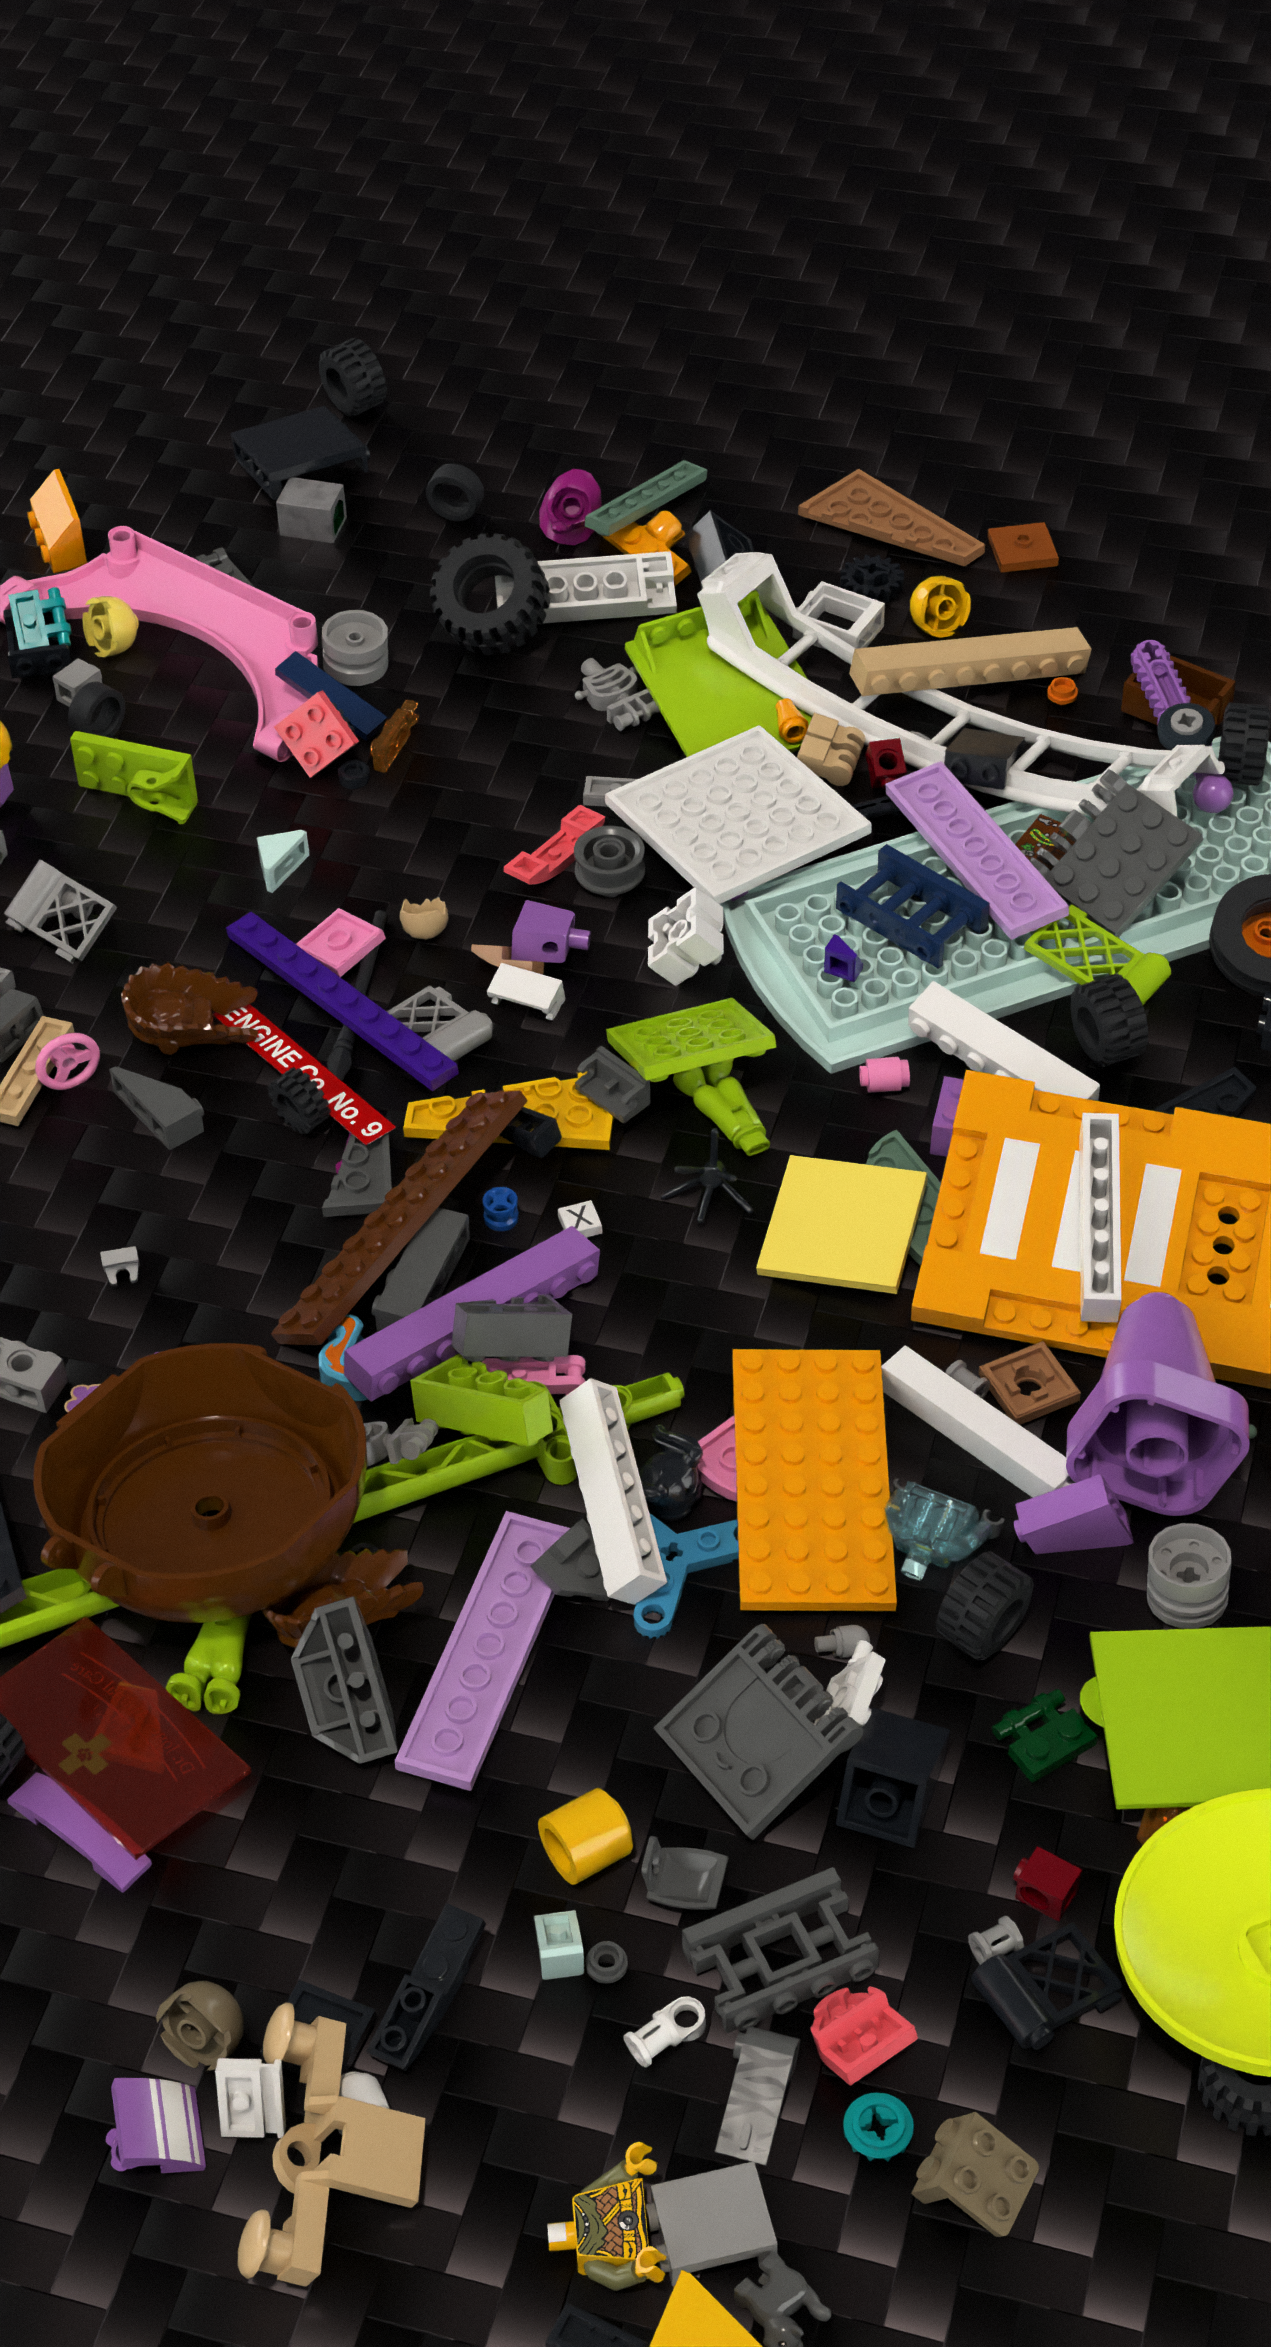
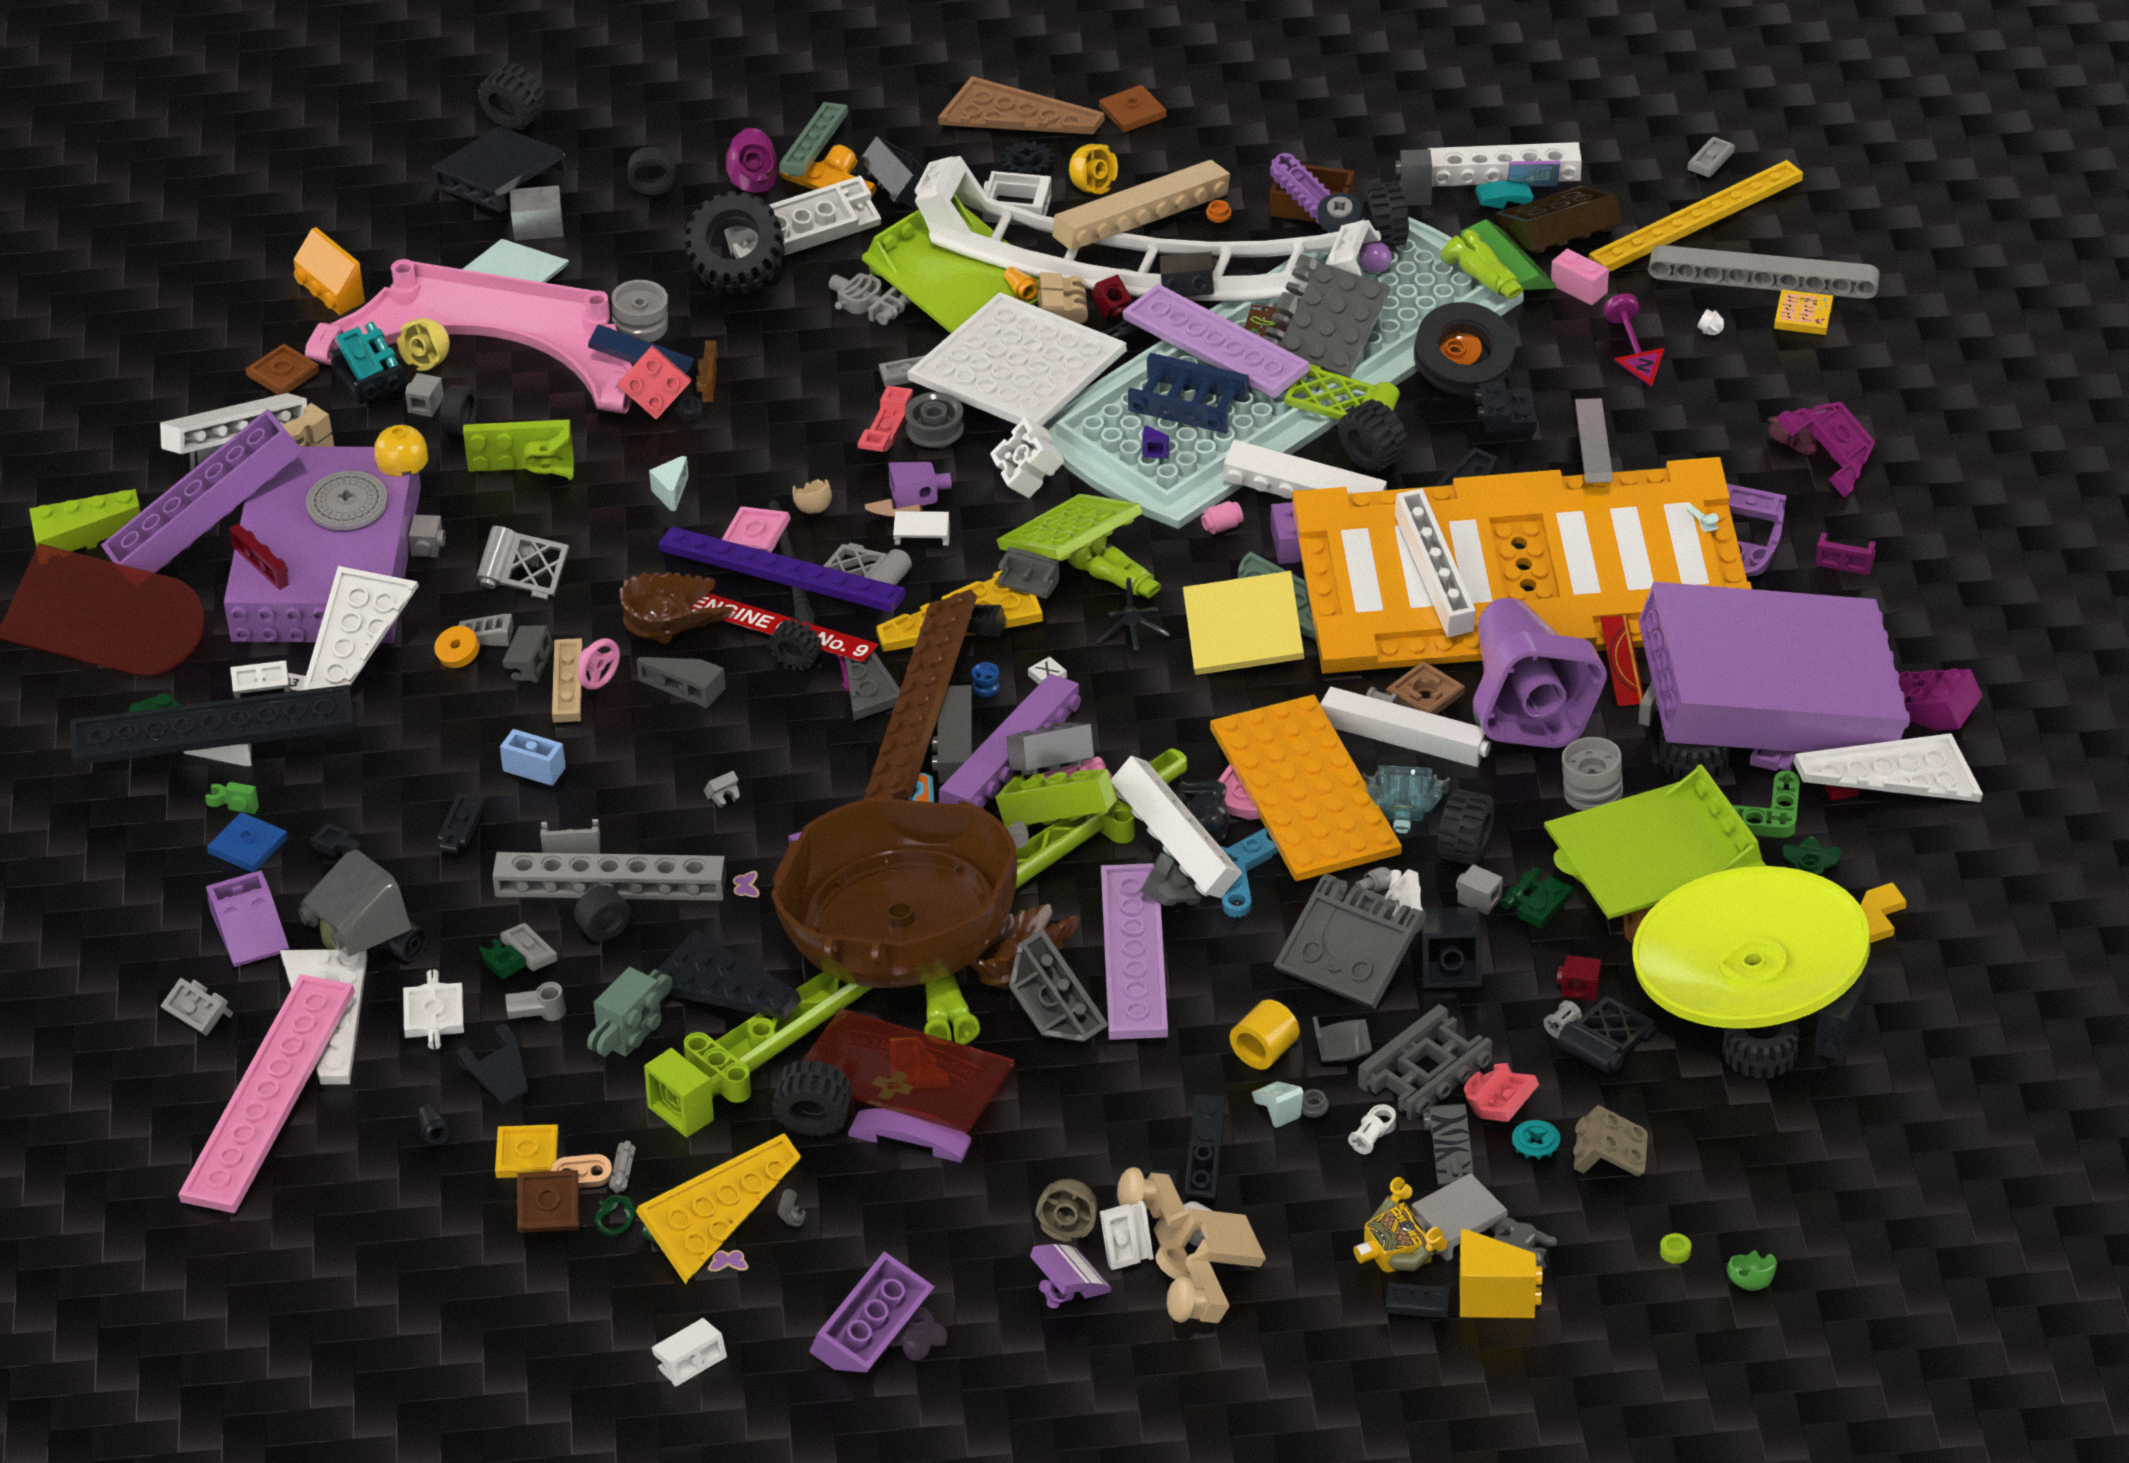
camera: 20 degrees left, 5 degrees down
medium lavender slope [1014,1474,1134,1554] -> none
none -> light aqua piece [463,239,569,283]
none -> light grey brick [1456,865,1503,915]

